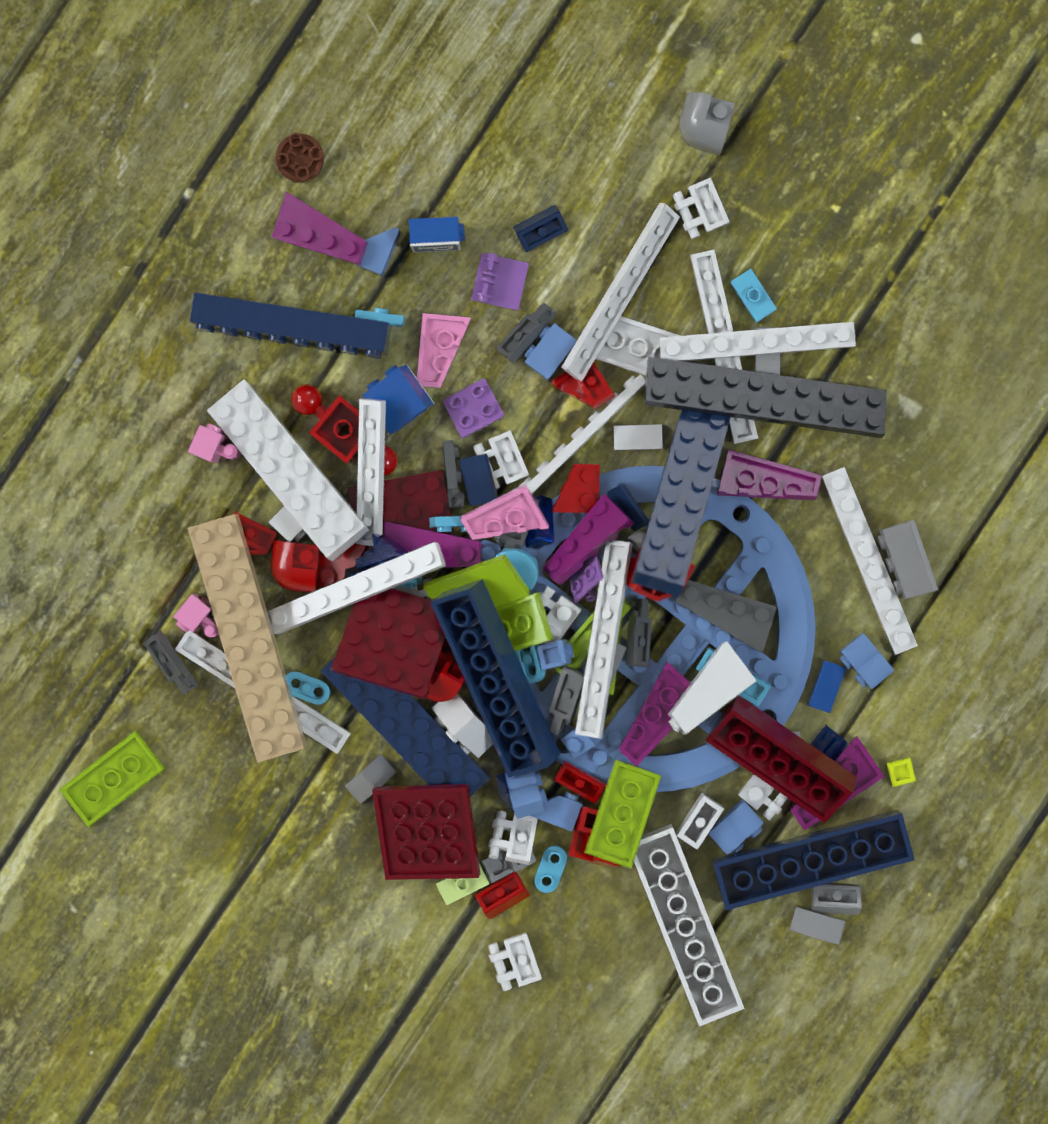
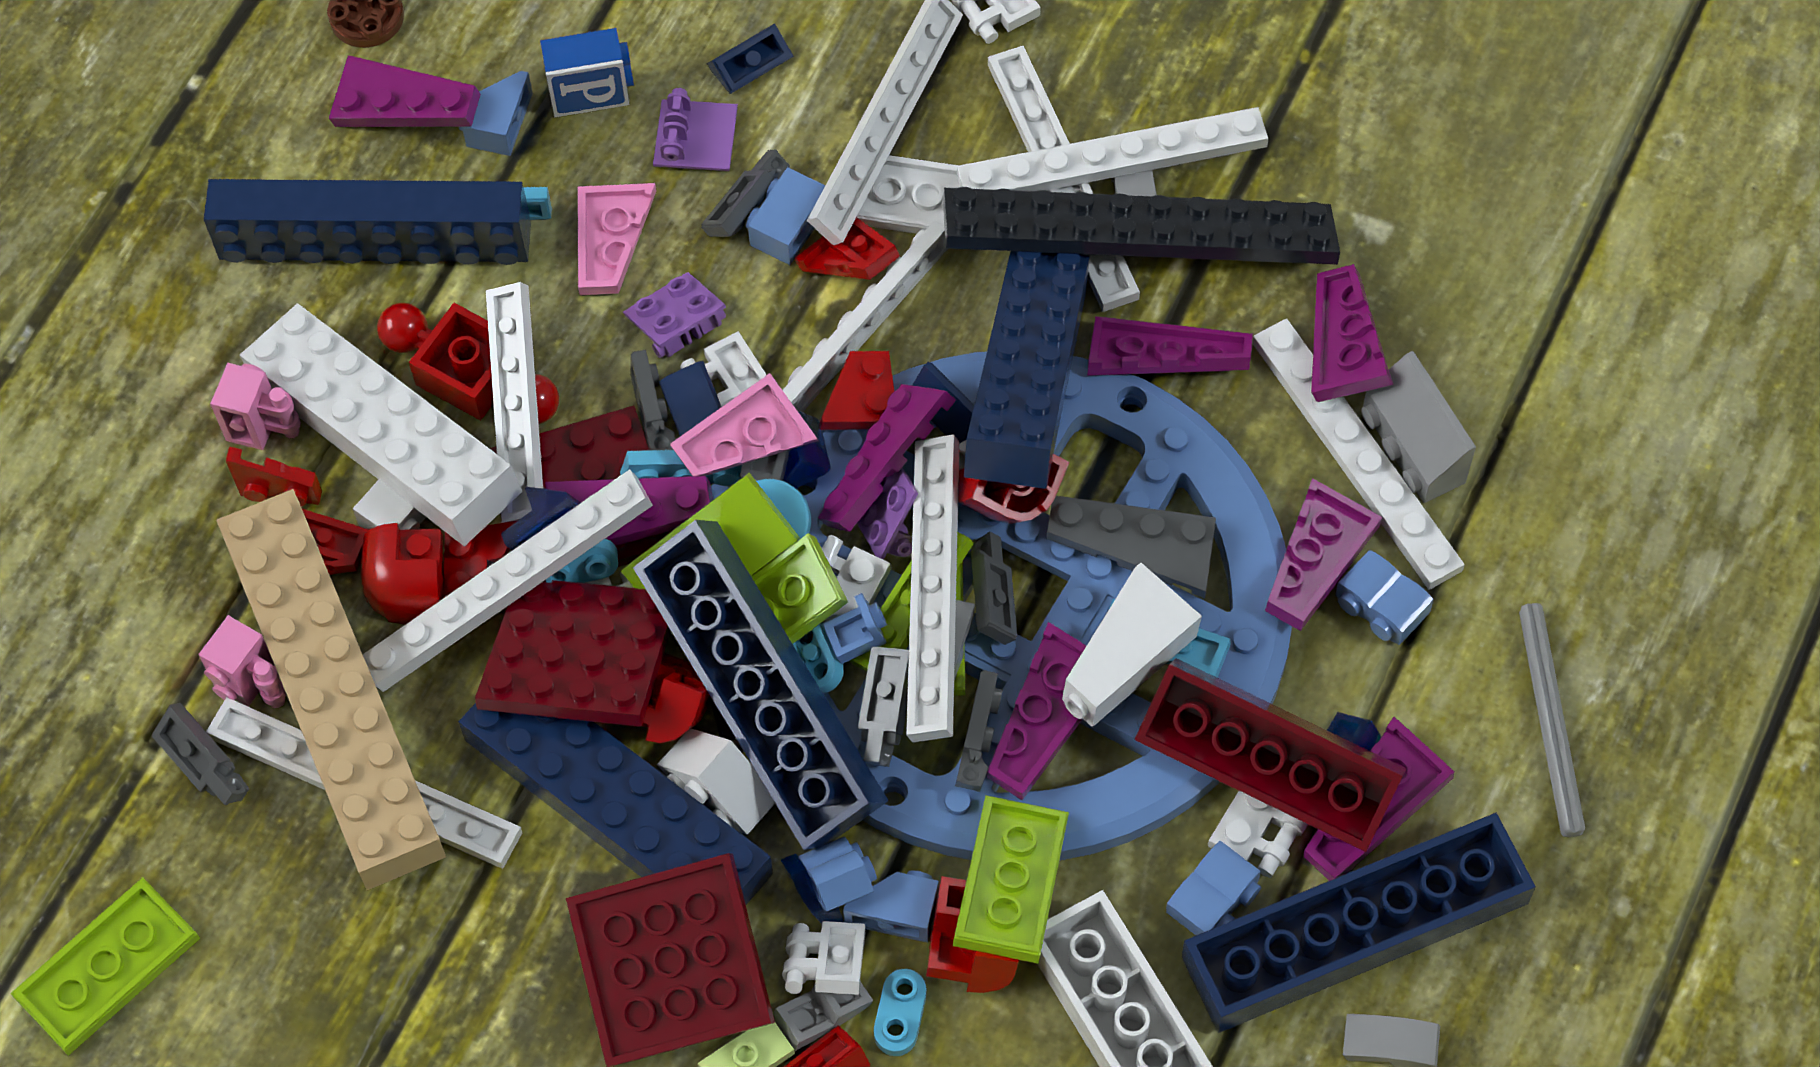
camera: 10 degrees left, 25 degrees down
medium azure plate [286,671,331,705] -> none
light grey slope [345,754,397,804] -> none
blue piece [362,365,435,435] -> none
red slope [554,761,607,804] -> none
medium blue bracket [560,728,604,759] -> none
white tile [613,424,663,450] -> none
white brick [675,793,724,849] -> none
medium azure plate [730,269,777,323] -> none
blue slope [807,660,846,713] -> none
light grey slope [811,884,862,915] -> none
neon yellow tile [886,757,916,787] -> none
none -> red wing [226,447,322,506]
none -> dark grey hinge [955,670,1003,792]
none -> magenta wing [1265,478,1382,631]
none -> magenta wing [1311,264,1393,402]
none -> light grey axle [1519,603,1585,837]

